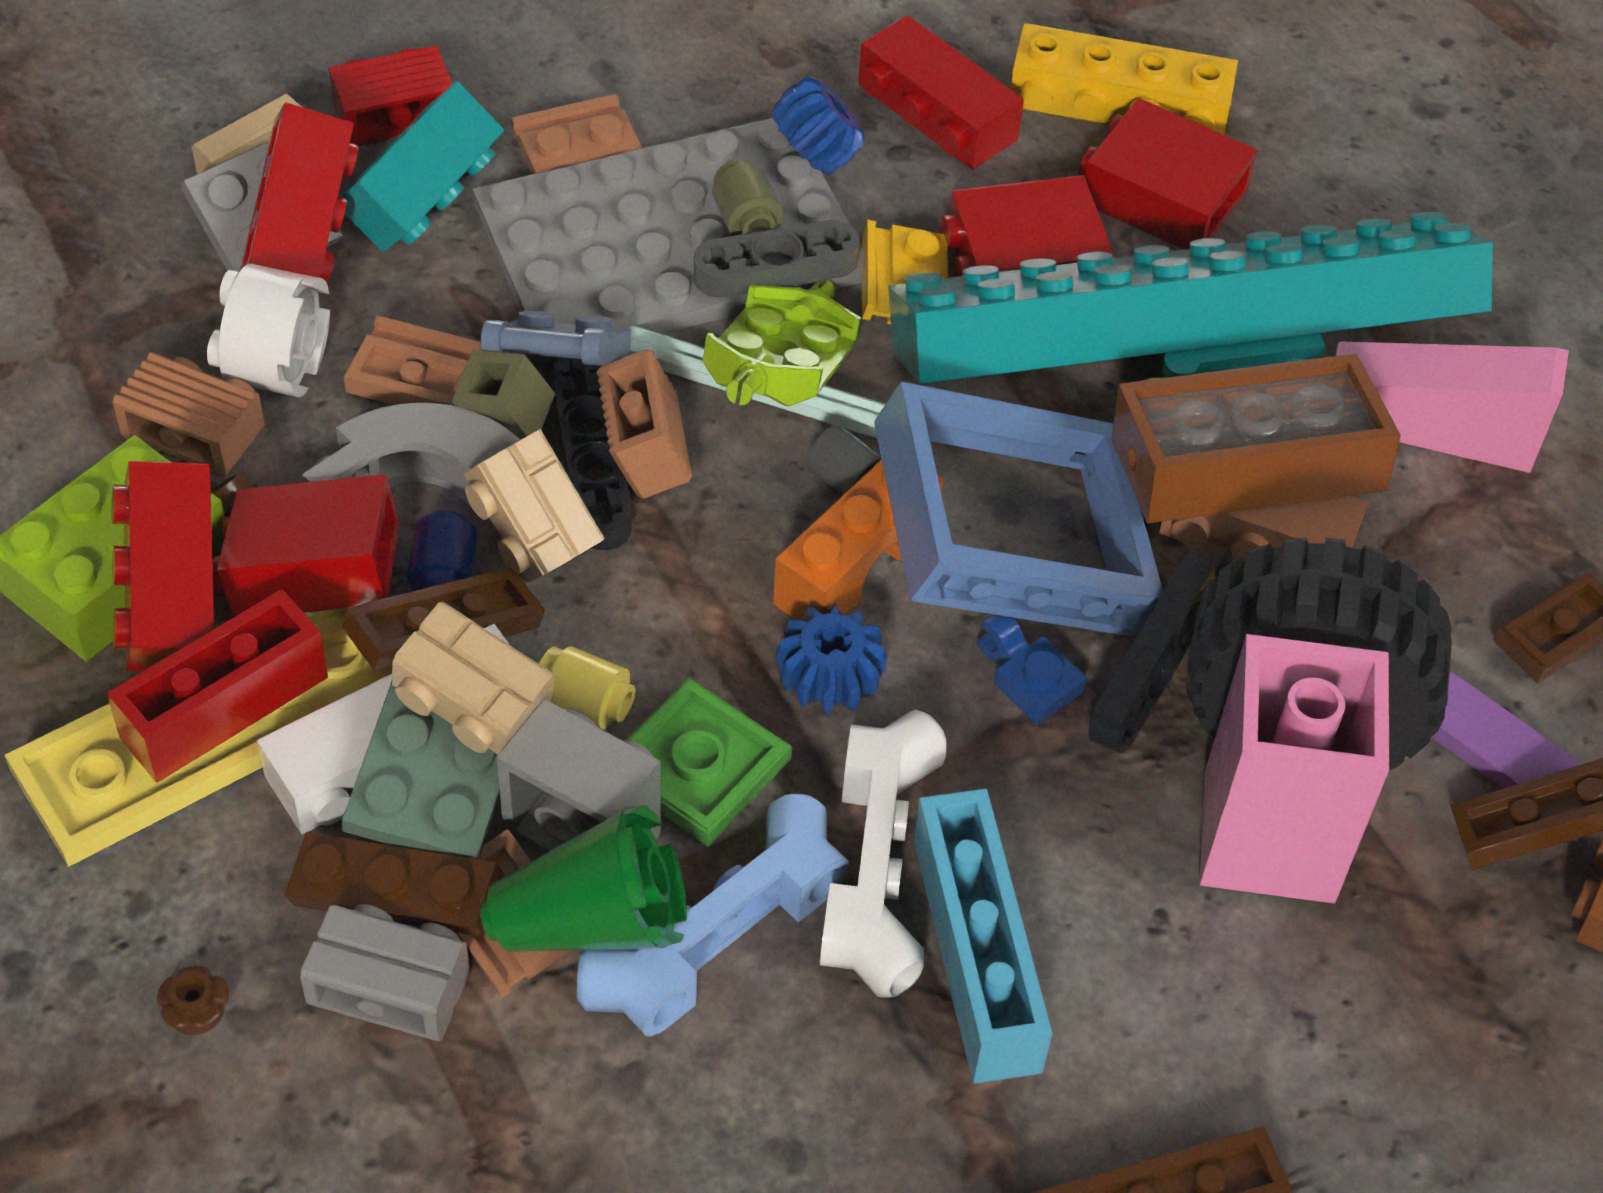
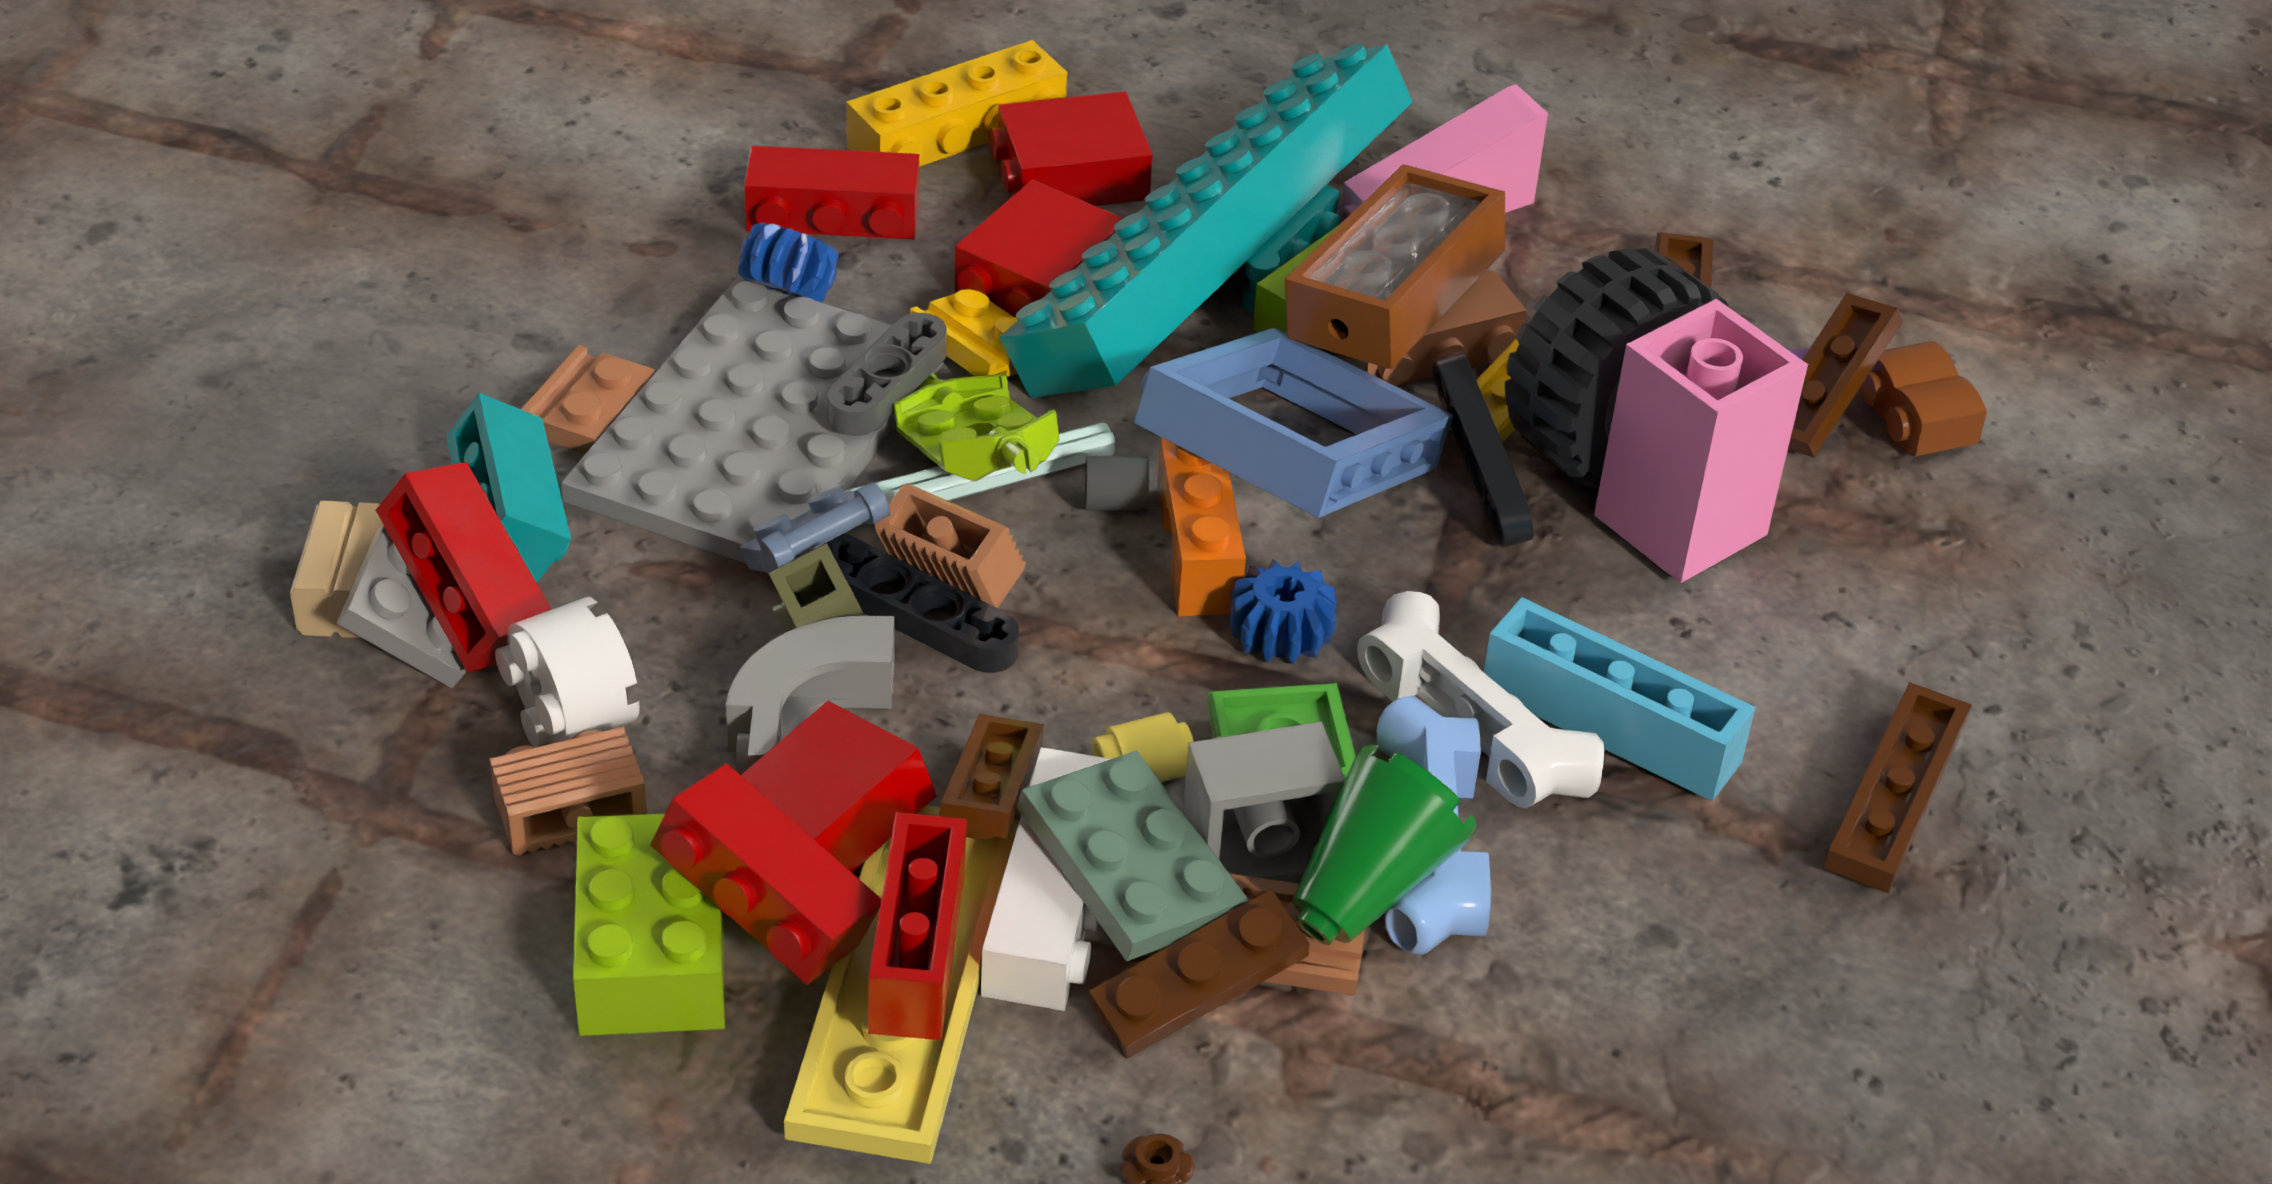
camera: 45 degrees left, 10 degrees down
light grey brick [300,904,470,1042] -> none
red brick [328,45,452,146] -> none
nougat plate [344,315,482,406] -> none
tan brick [392,601,555,755] -> none
clear blue brick [407,510,478,592] -> none
tan brick [464,429,605,583] -> none
olive brick [712,159,783,236] -> none
blue plate [977,614,1088,726] -> none

